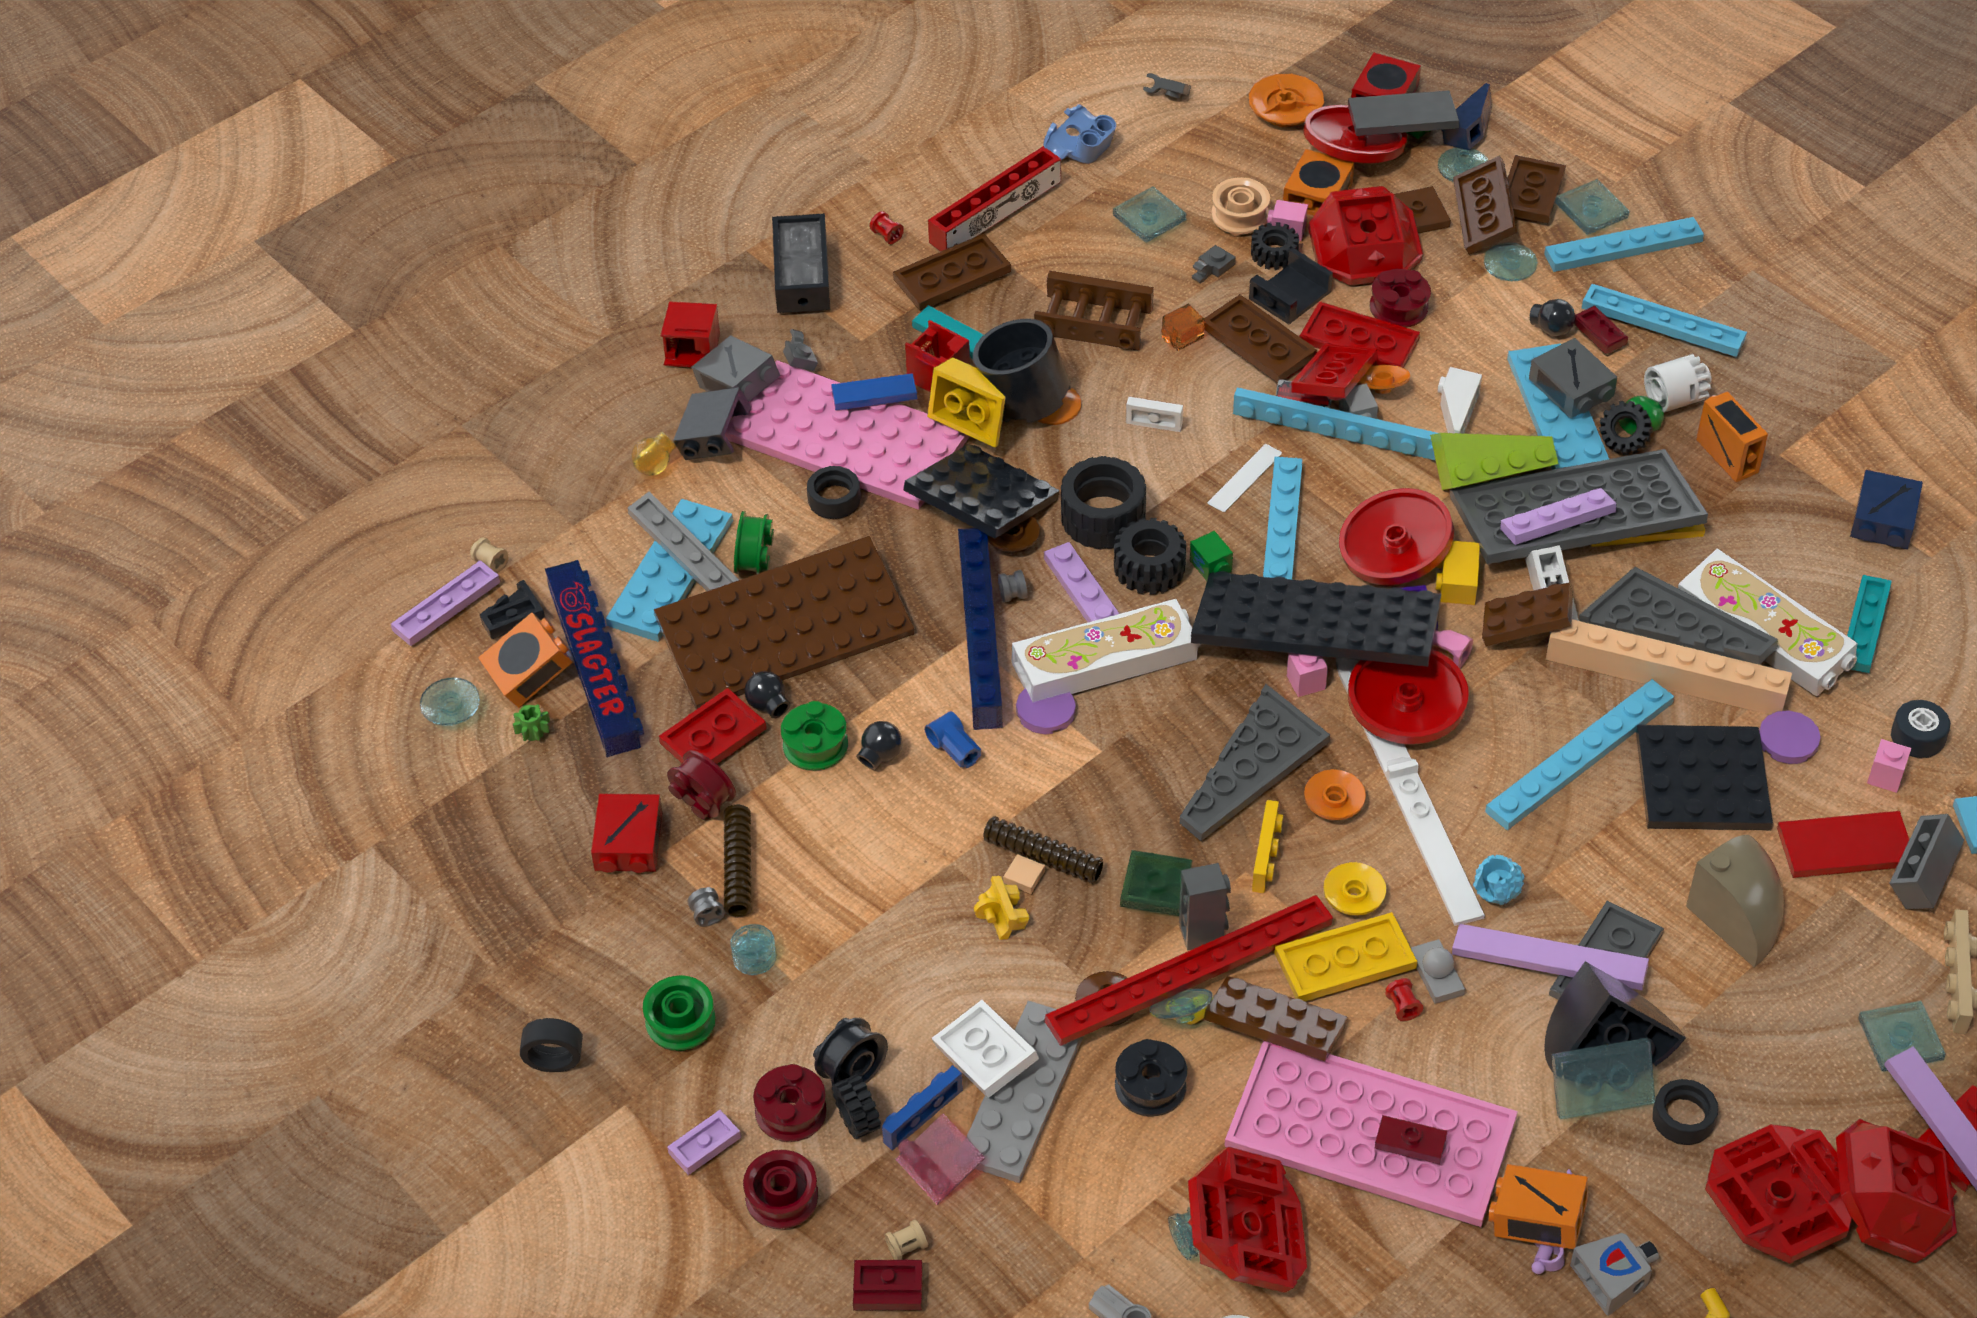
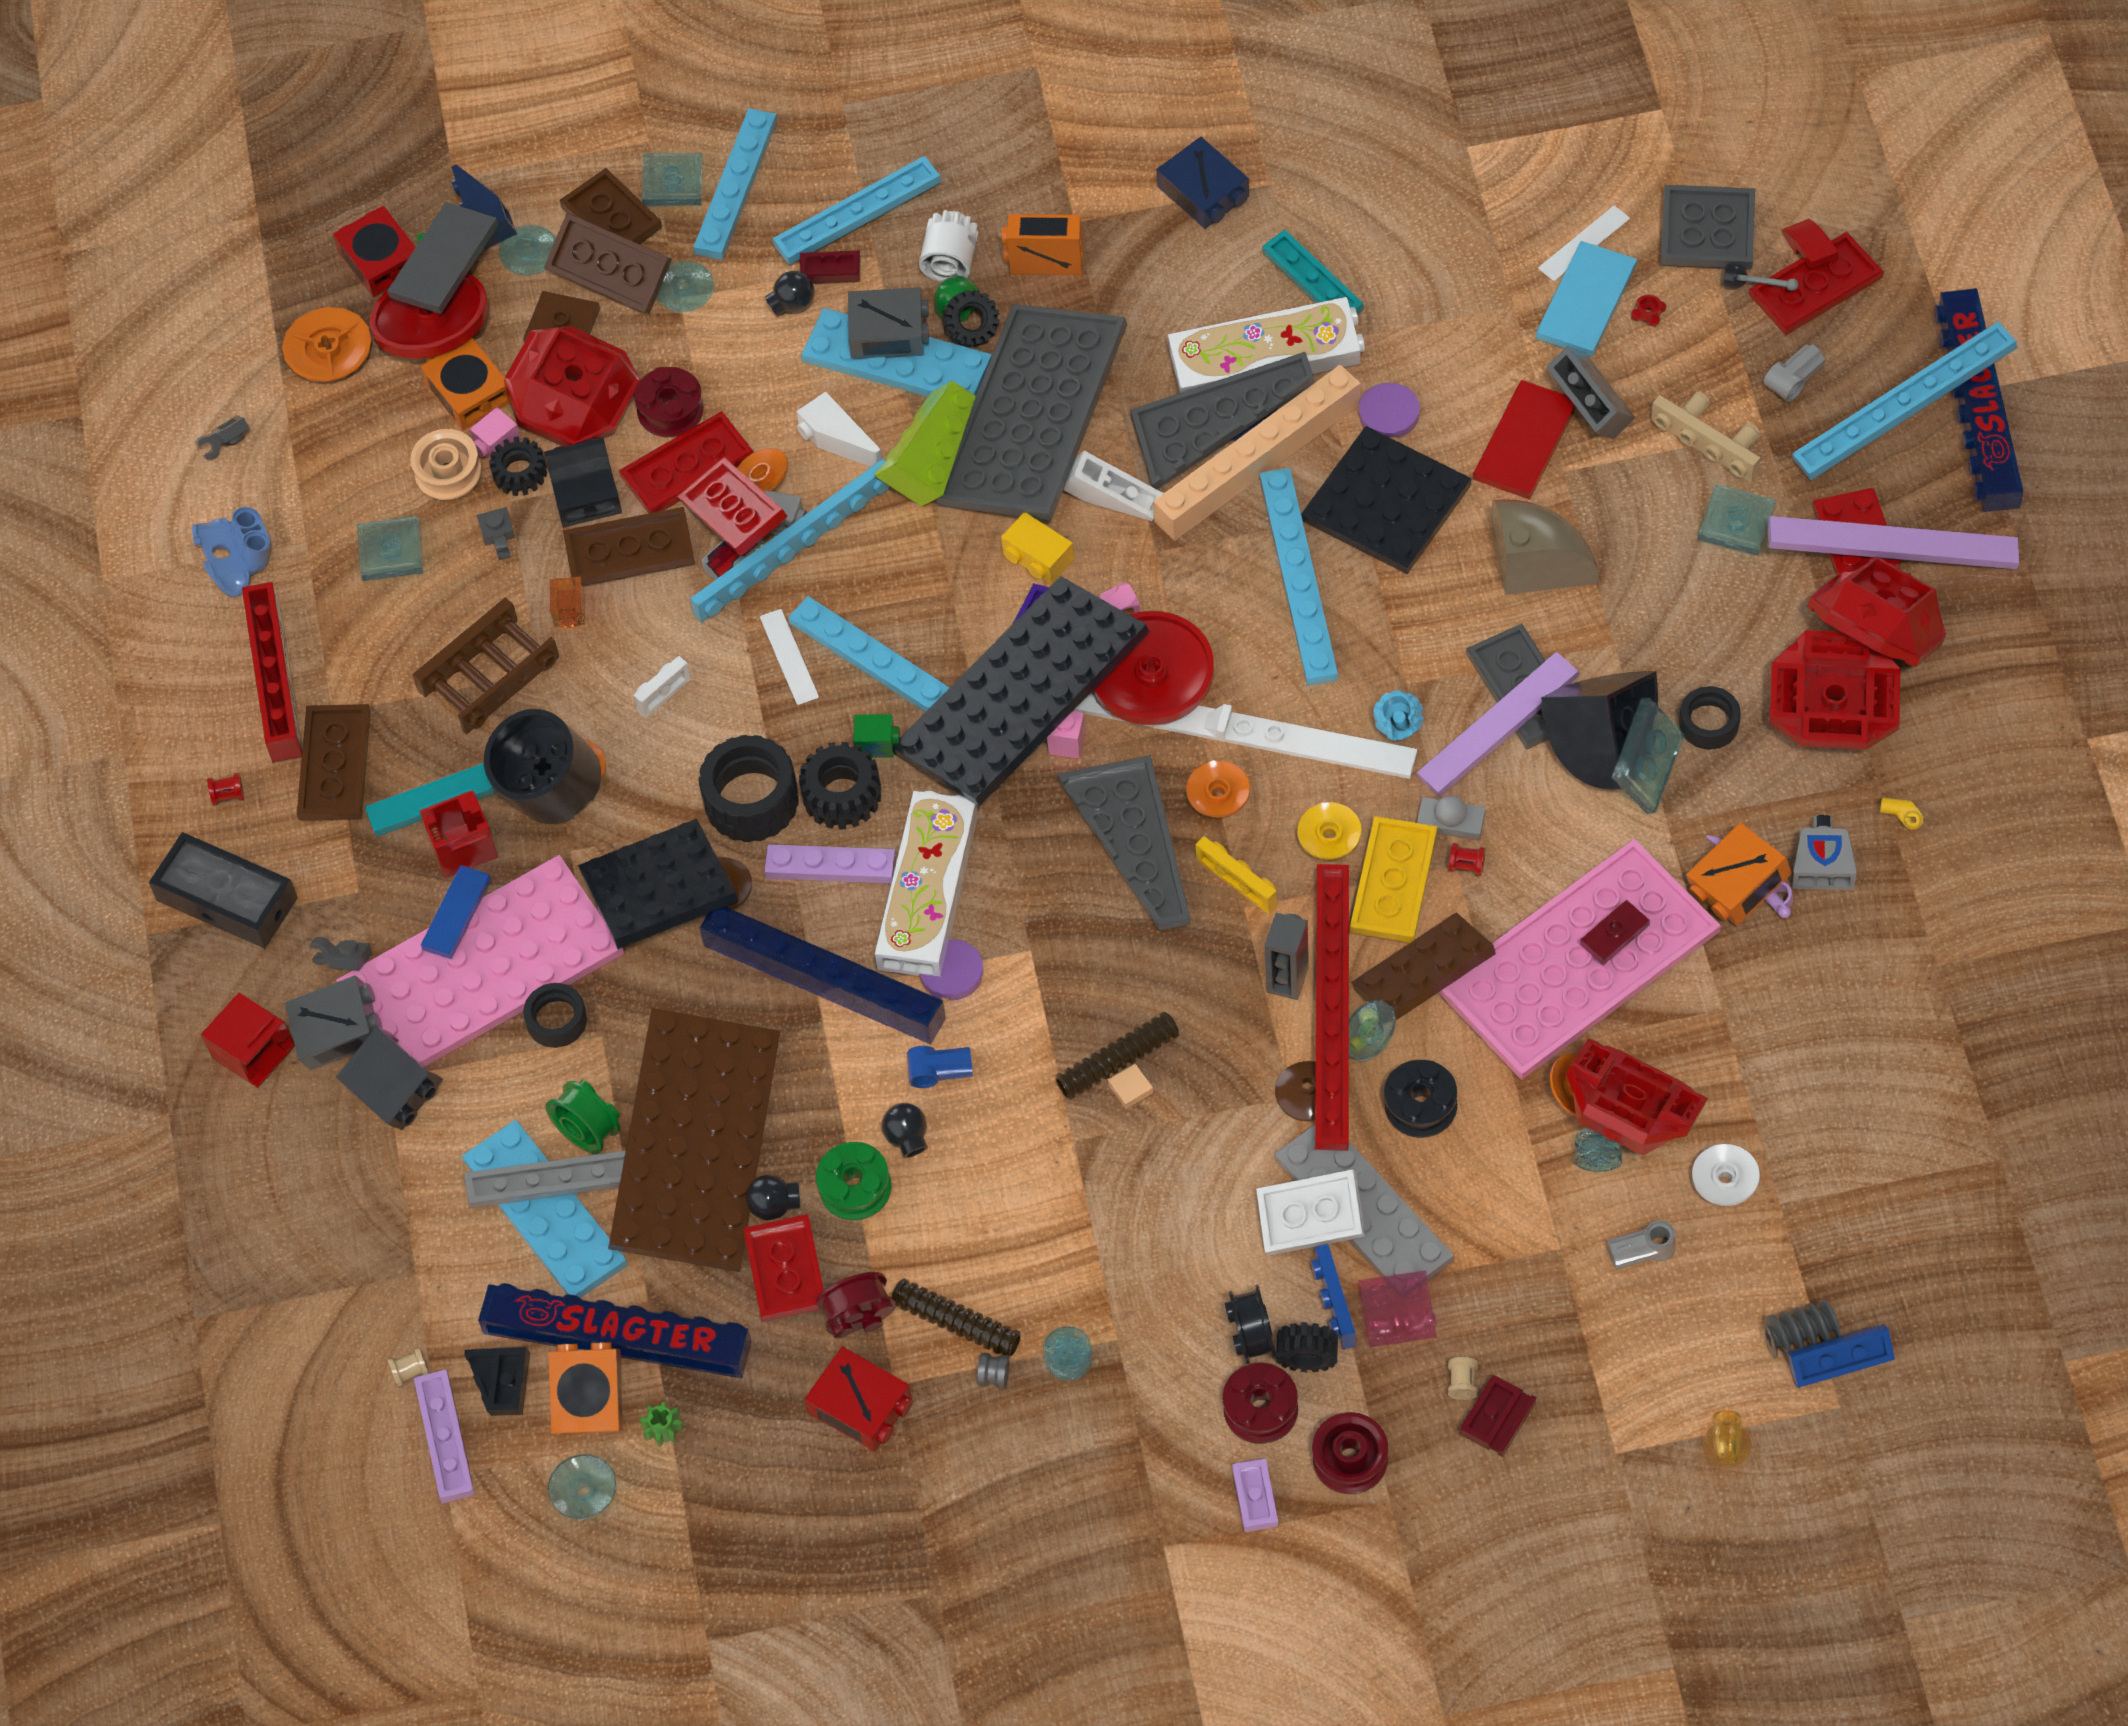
camera: 55 degrees left, 10 degrees up
black tyre [520,1018,583,1072] -> none
clear yellow piece [631,431,676,476] -> none
green wheel [642,975,716,1051] -> none
yellow slope [927,358,1005,448] -> none
yellow hips [973,876,1029,940] -> none
flat silver wheel [998,570,1027,602] -> none
clear green plate [1120,850,1193,916] -> none
red dish [1339,488,1454,585] -> none
reddish brown plate [1482,582,1573,646] -> none
lavender plate [1500,488,1616,545] -> none
bright pink brick [1867,739,1911,793] -> none
black wheel [1891,700,1951,758] -> none

